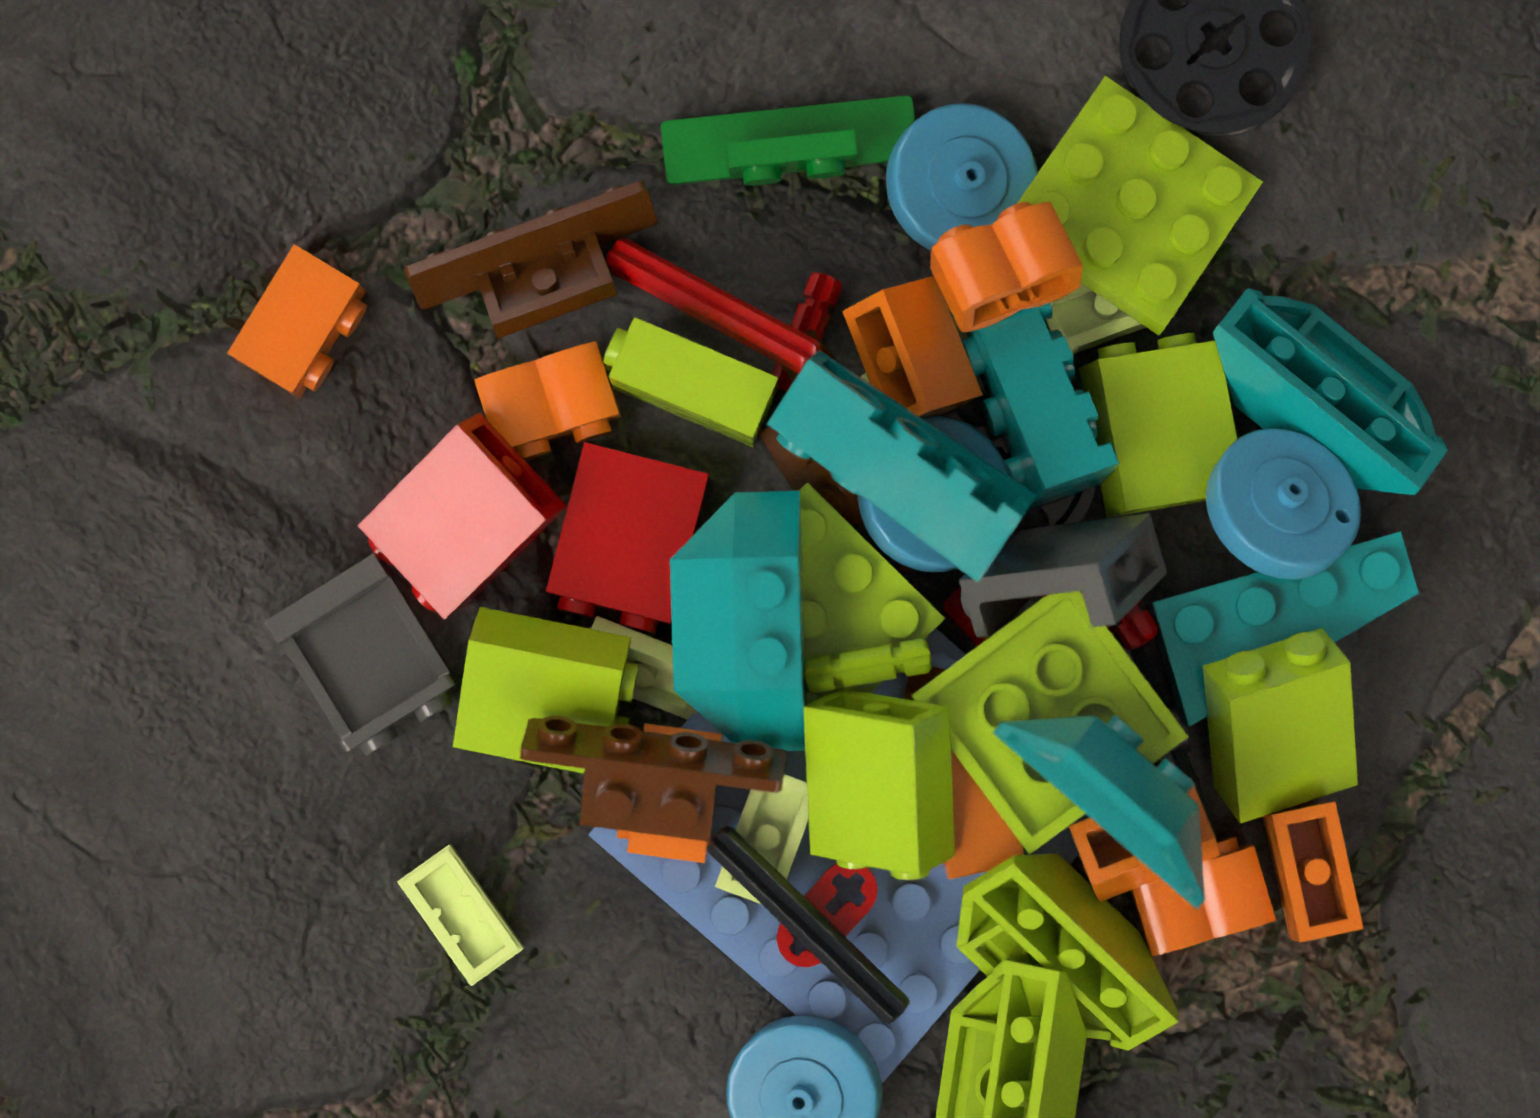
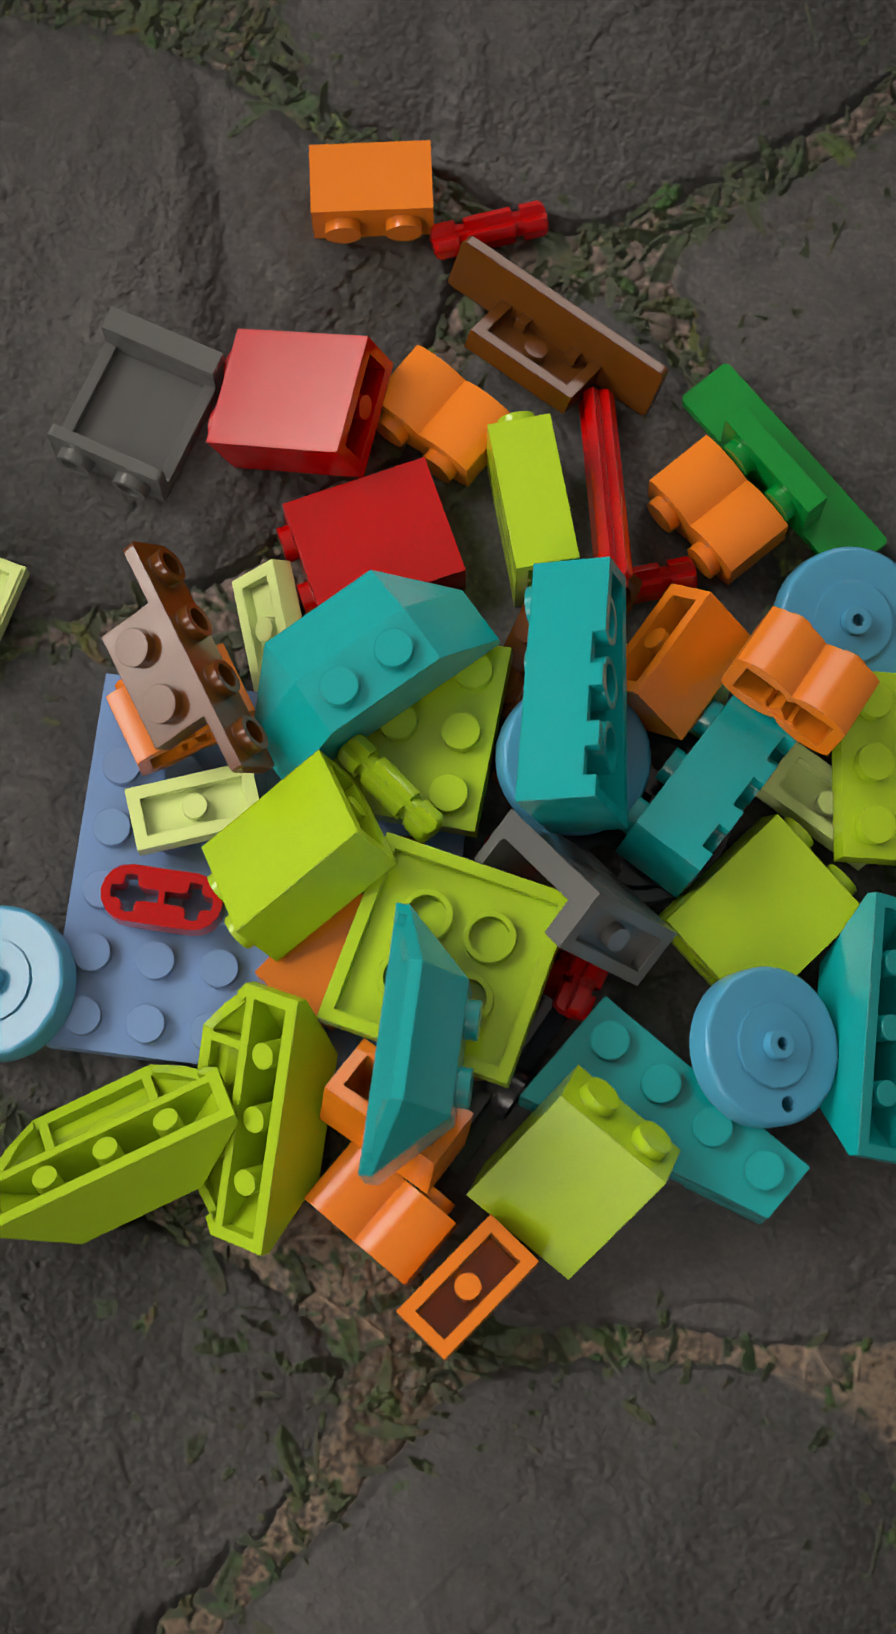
camera: 60 degrees right, 10 degrees down
lime brick [453,607,639,774] -> none
black axle [707,826,910,1024] -> none
none -> red axle [430,200,549,260]
none -> orange brick [647,435,788,585]

